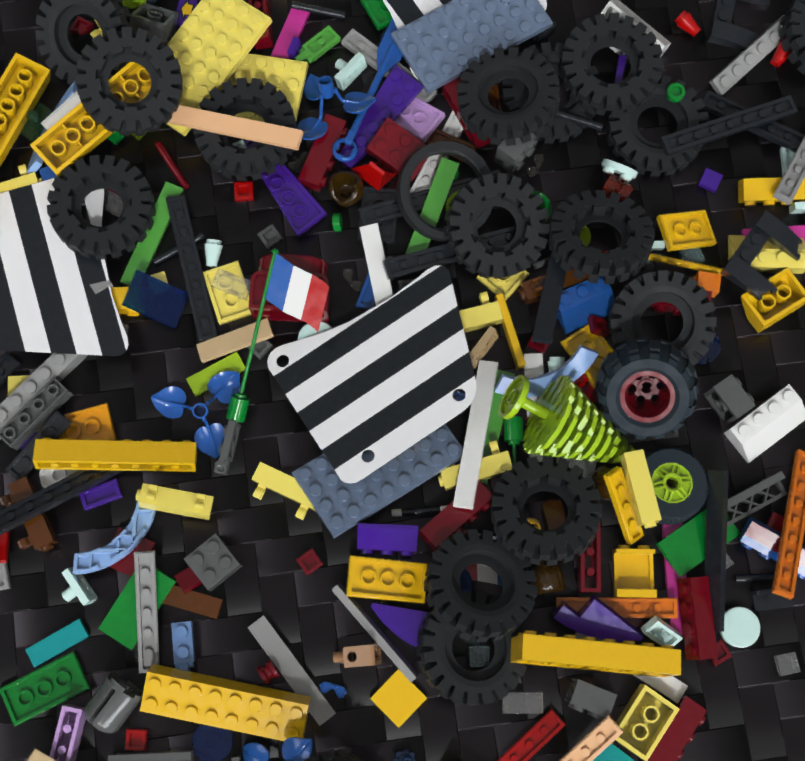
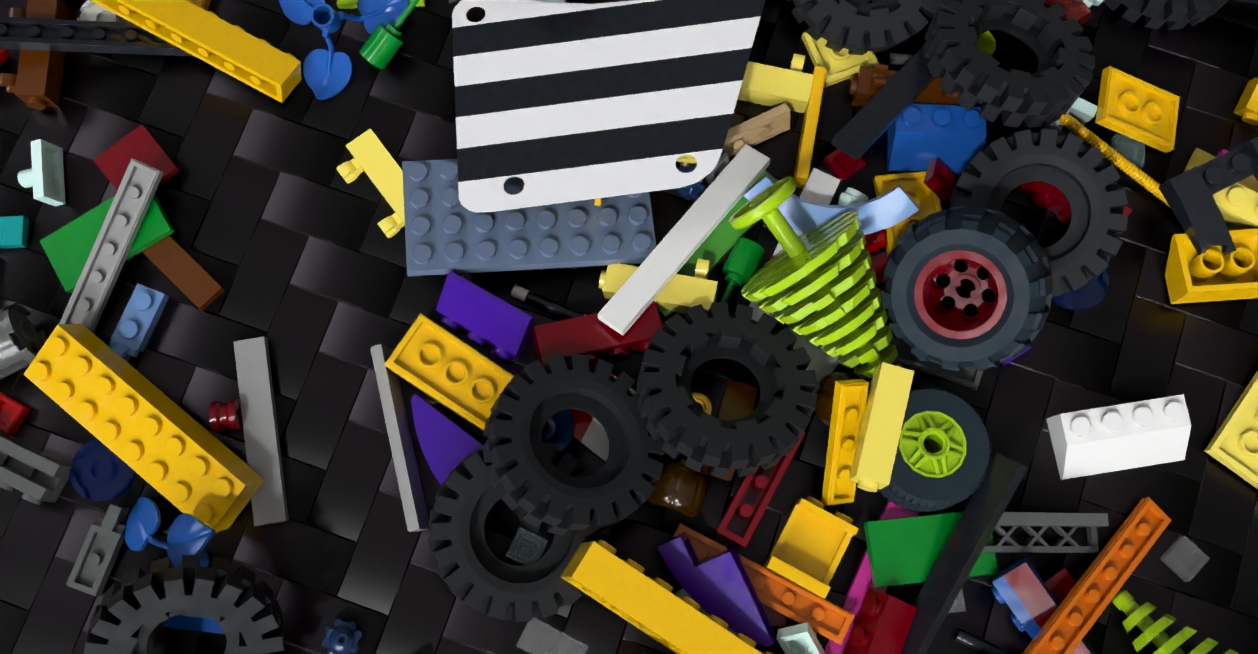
camera: 30 degrees right, 0 degrees up
light blue tile [73,501,156,575] -> none
dark purple tile [79,478,123,511] -> none
light yellow brick [136,483,214,520] -> none
dark red tile [174,567,202,594] -> none
dark grey brick [184,533,243,591] -> none
dark grey hinge [214,420,241,475] -> none
dark red tile [296,548,324,576] -> none
blue piece [319,681,347,698] -> none
medium nougat torso [333,643,382,668] -> none
yellow tile [370,669,427,728] -> none
orange brick [692,271,721,298] -> none
dark purple tile [698,168,723,193] -> none
dark grey brick [703,374,756,425] -> none

